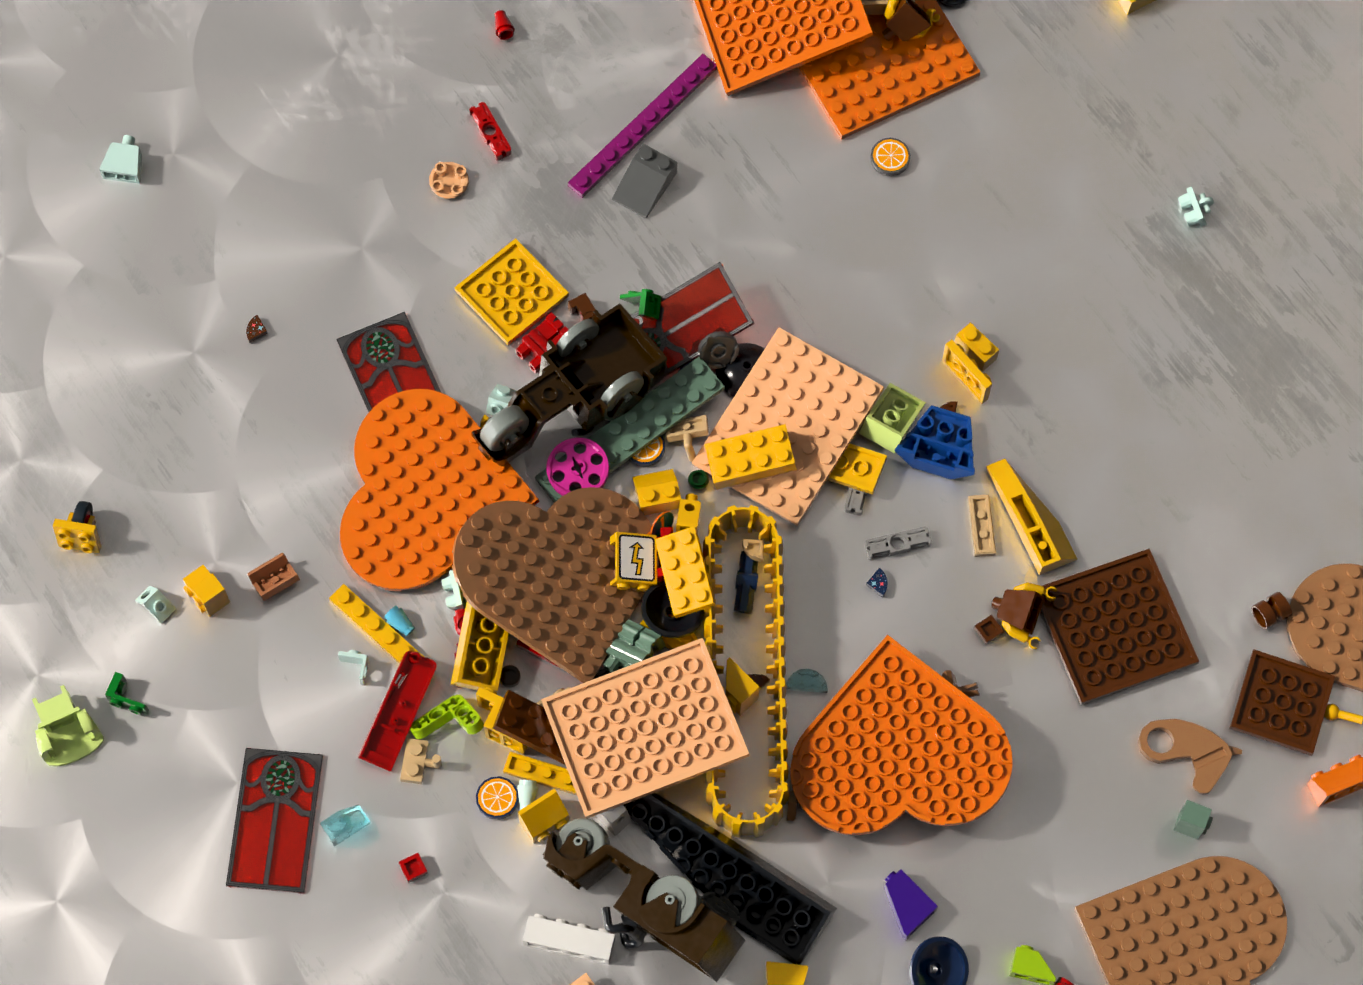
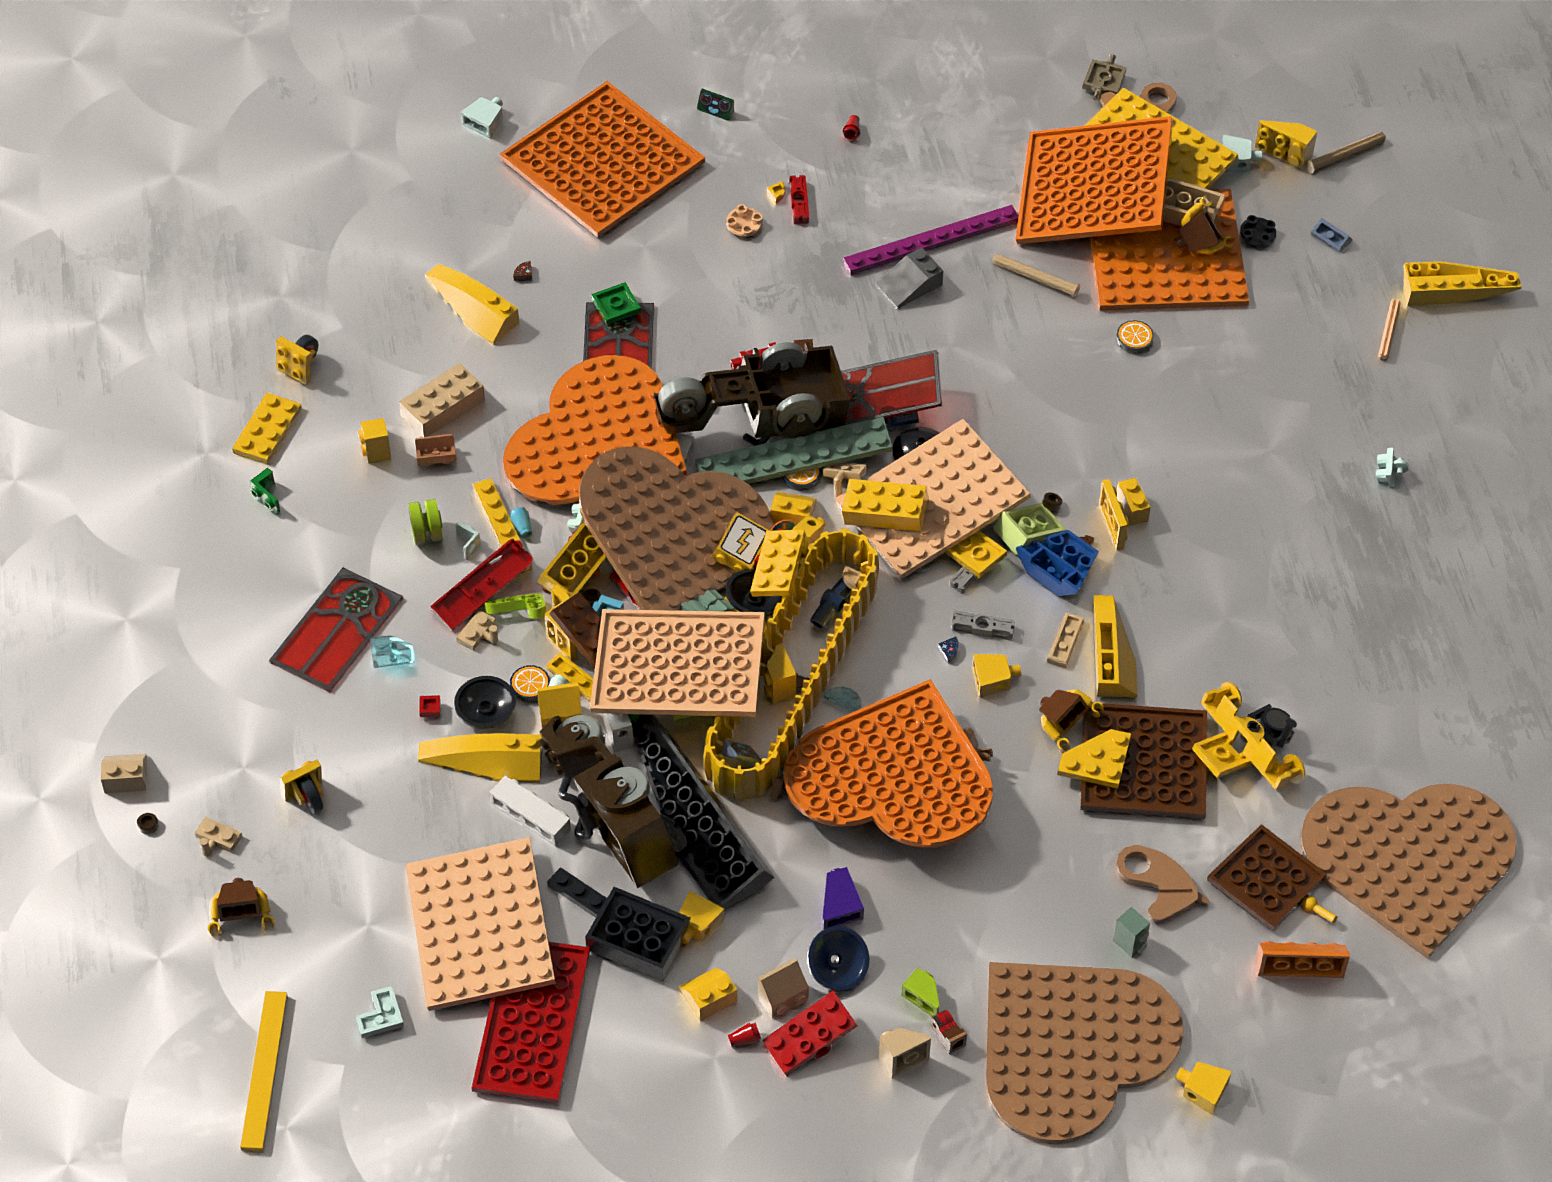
camera: 25 degrees right, 15 degrees down
yellowish green piece [32,685,104,766] -> none
light aqua bracket [135,586,176,623] -> none
yellow plate [454,238,569,346] -> none
dark pink wedge [546,437,609,496] -> none
green bracket [620,289,661,320] -> none
dark green plate [688,470,709,490] -> none
dark grey tile [698,331,739,369] -> none
reddish brown plate [974,615,1004,645] -> none
reddish brown wheel [1251,592,1292,630] -> none
none -> yellow plate [232,392,302,464]
none -> tan brick [399,363,485,437]
none -> lime wheel [408,498,443,546]
none -> yellow wedge [418,733,543,783]
none -> yellow wedge [425,264,519,345]
none -> black dish [454,676,516,729]
none -> orange plate [500,81,705,238]
none -> green plate [591,282,641,325]
none -> medium azure bracket [592,595,624,617]
none -> slope [697,88,734,120]
none -> slope [721,740,762,764]
none -> yellow tile [767,181,785,204]
none -> yellow torso [972,654,1021,697]
none -> tan axle [992,253,1080,298]
none -> dark brown tile [1042,492,1063,511]
none -> yellow plate [1057,729,1131,788]
none -> yellow torso [1175,1062,1232,1115]
none -> yellow piece [1192,682,1305,790]
none -> light nougat axle [1378,300,1401,360]

